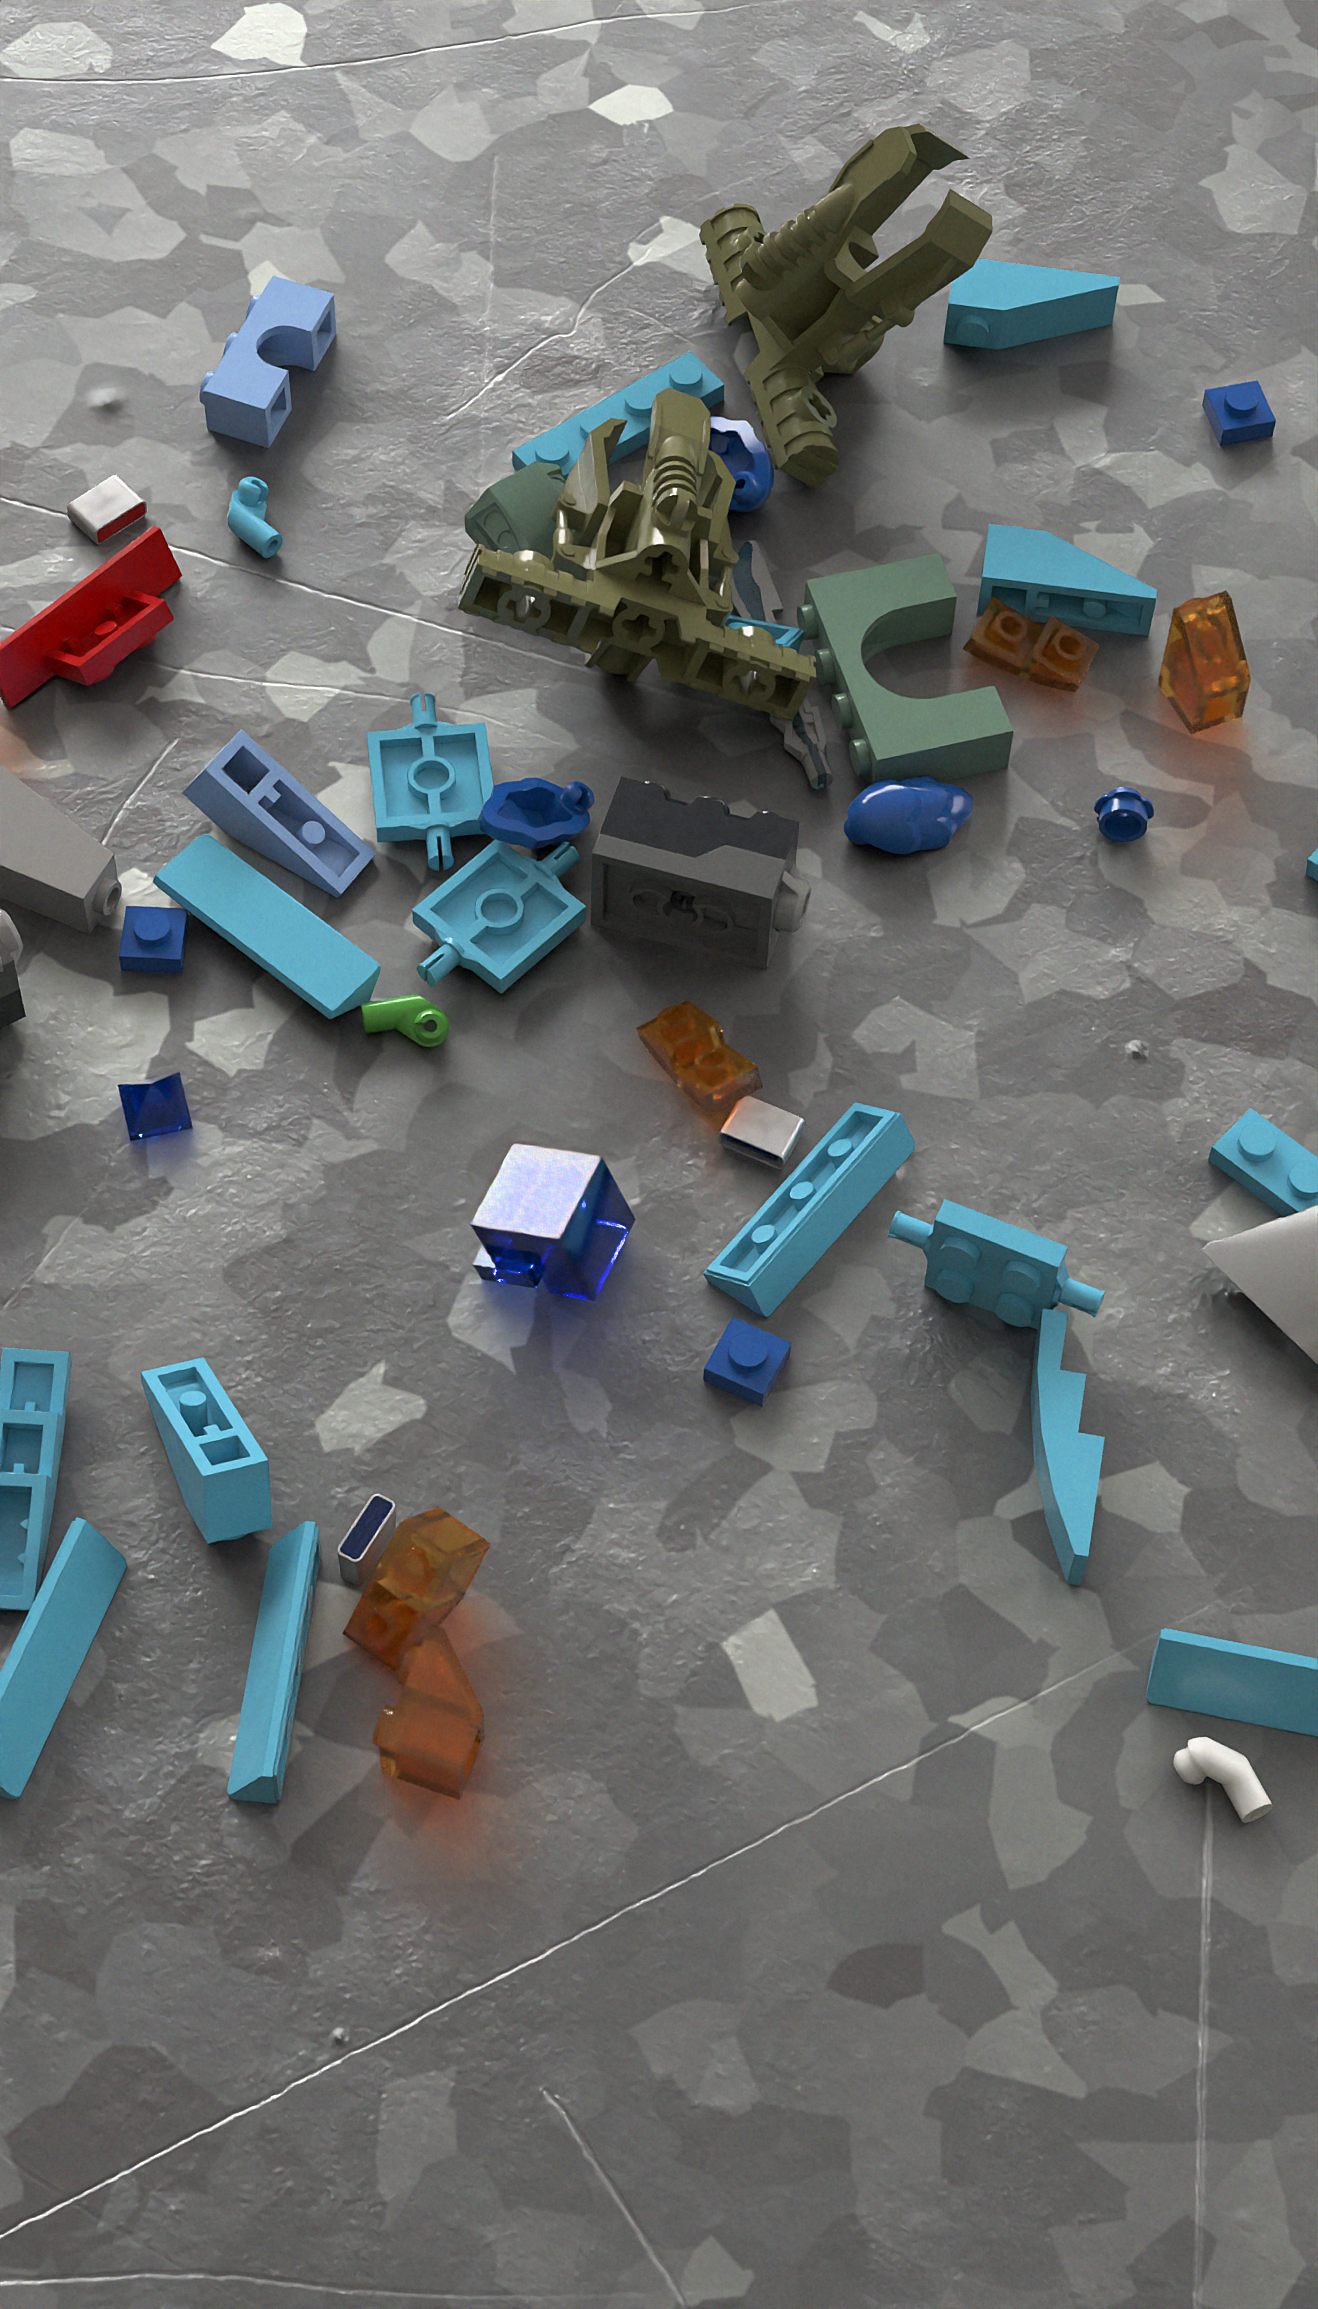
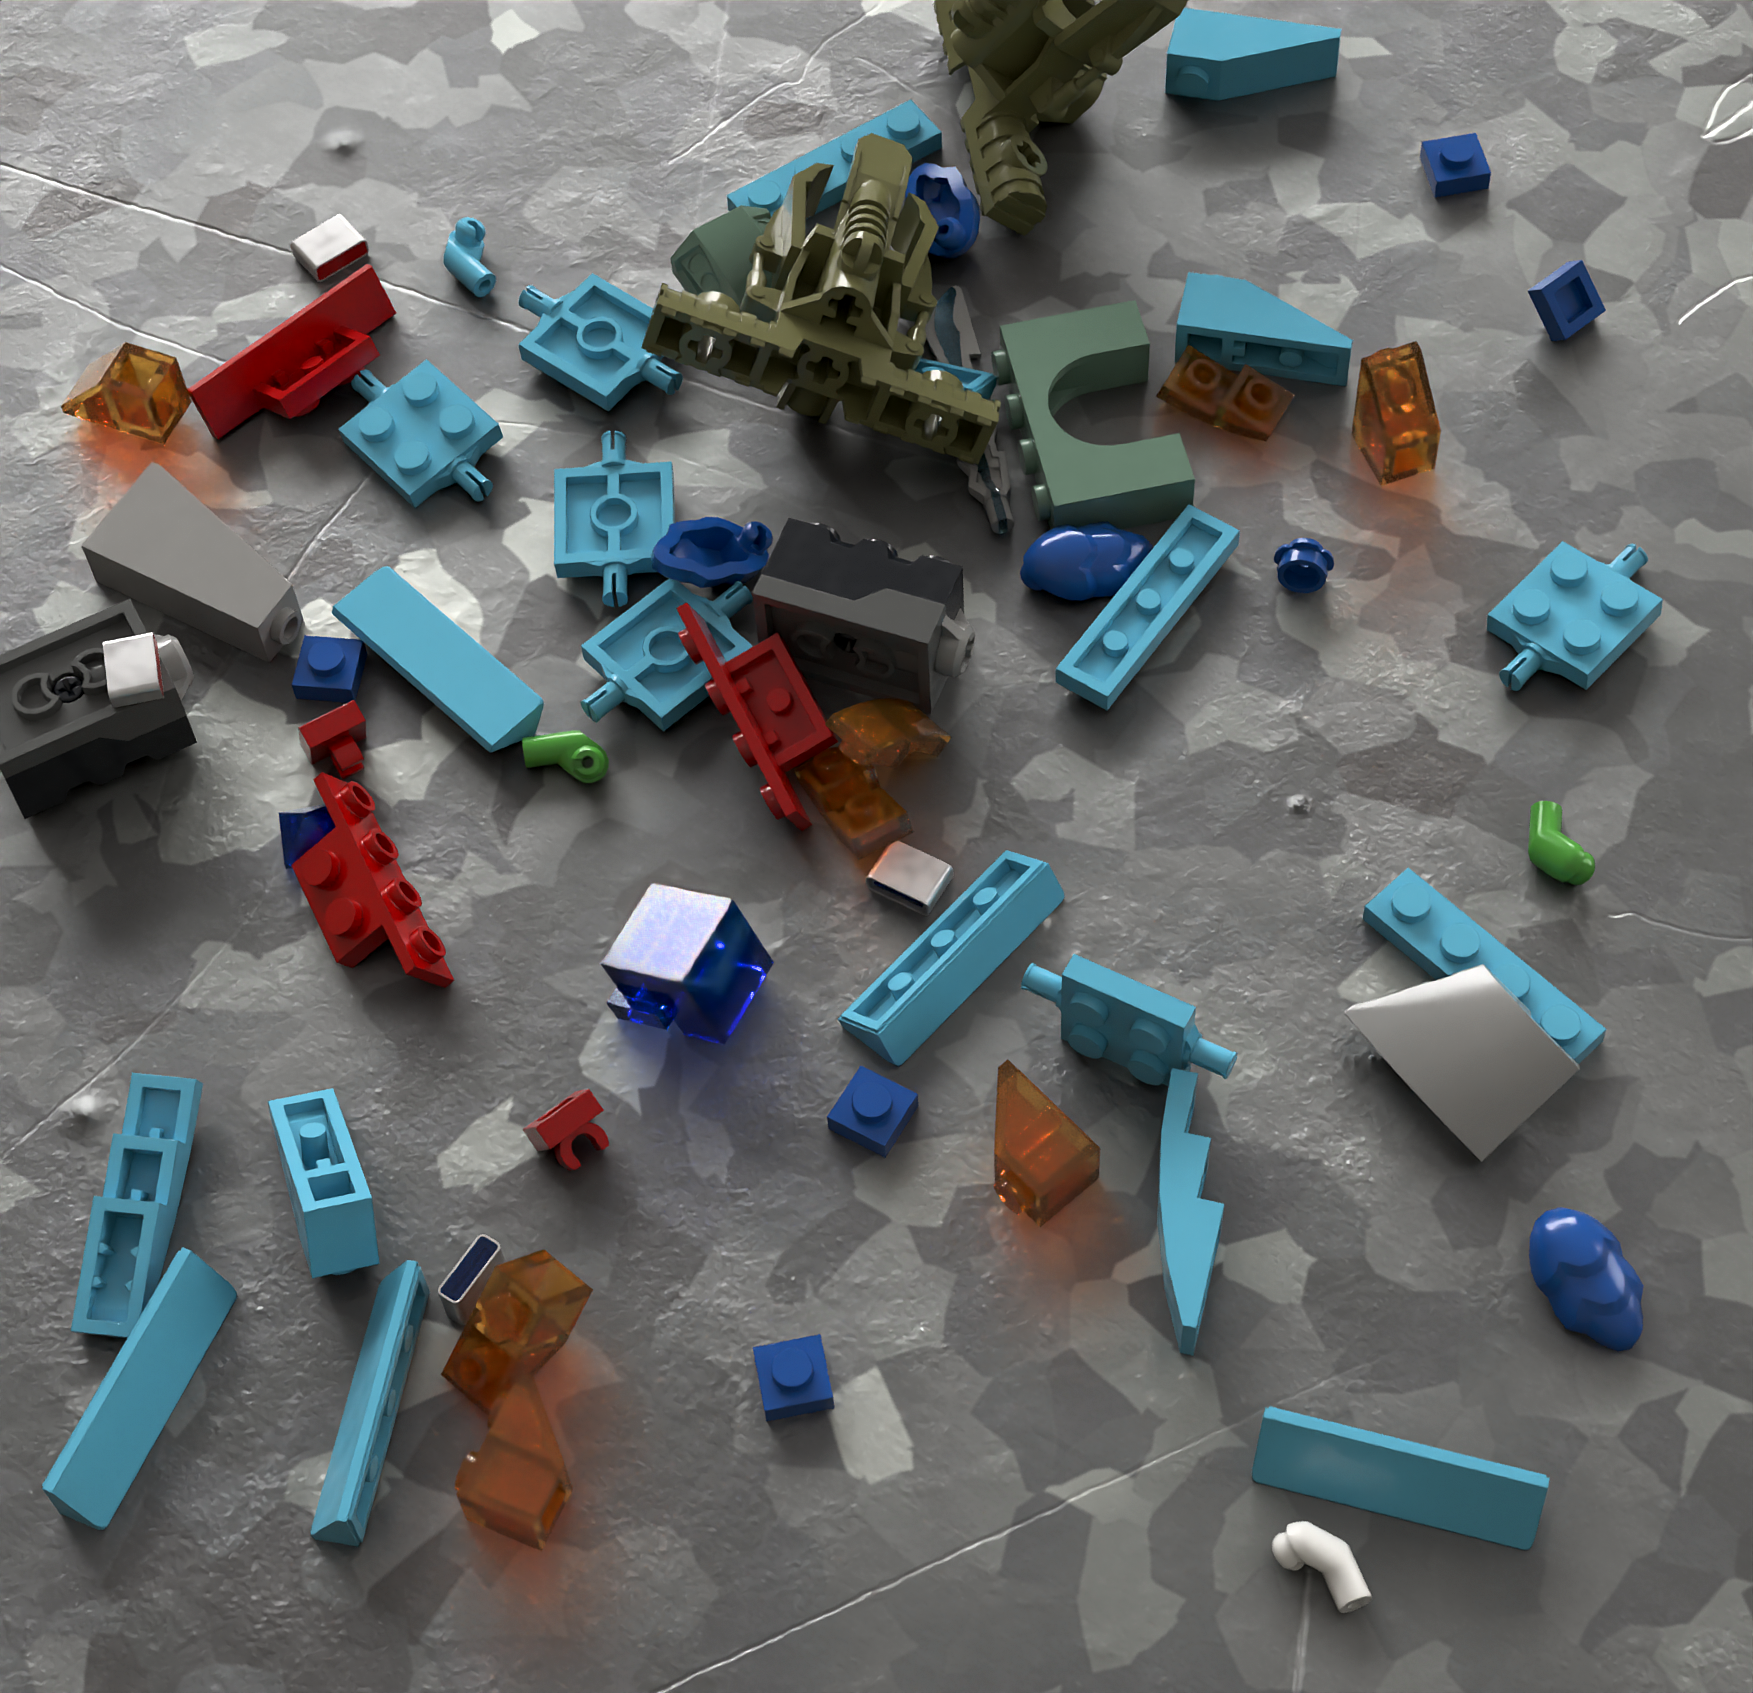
camera: 10 degrees right, 0 degrees up
light blue slope [182,729,376,898] -> none
light blue arch [199,275,337,448] -> none
none -> red bracket [291,772,454,988]
none -> red tile [298,700,366,780]
none -> medium azure plate [338,359,503,508]
none -> medium azure plate [518,273,683,411]
none -> red tile [522,1089,609,1171]
none -> red bracket [676,602,839,831]
none -> blue plate [753,1334,835,1422]
none -> clear orange slope [825,698,951,769]
none -> clear orange slope [994,1060,1100,1227]
none -> medium azure plate [1056,504,1240,710]

